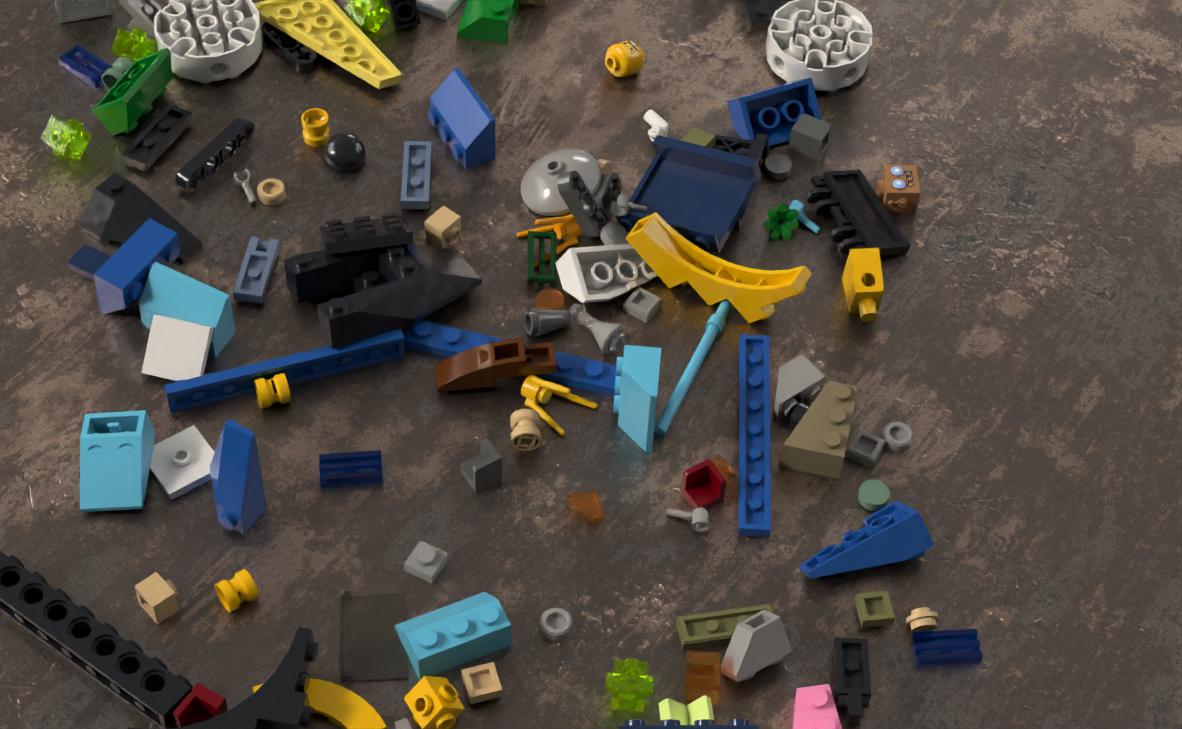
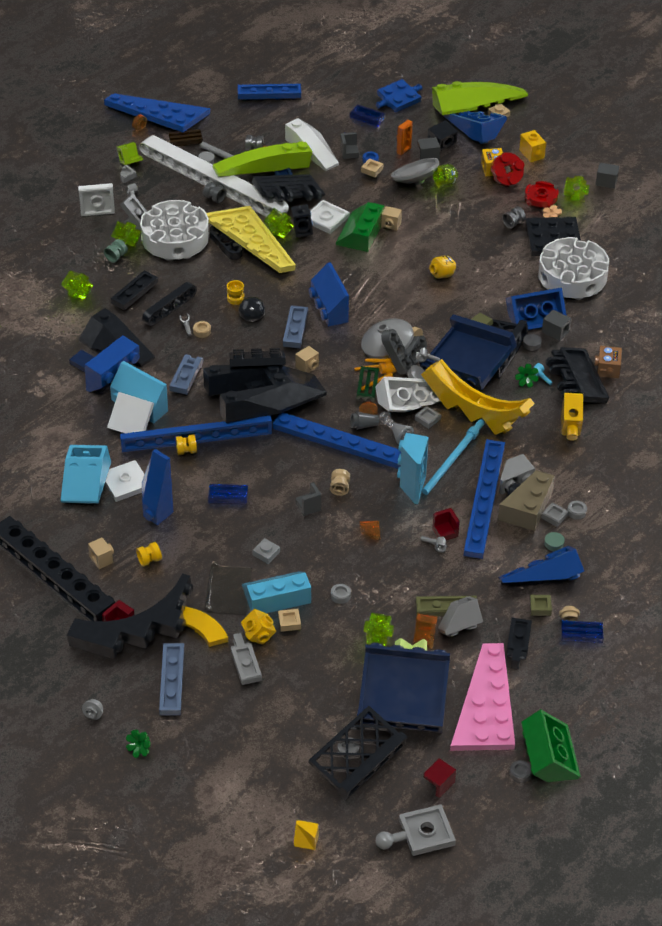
camera: 10 degrees right, 5 degrees down
clear blue tile [58,44,112,88] -> none
green slope [92,48,172,135] -> none
reddish brown slope [435,337,557,392] -> none
yellow plant [521,375,598,436] -> none
white arm [644,110,669,142] -> none
clear orange tile [711,455,736,486] -> none

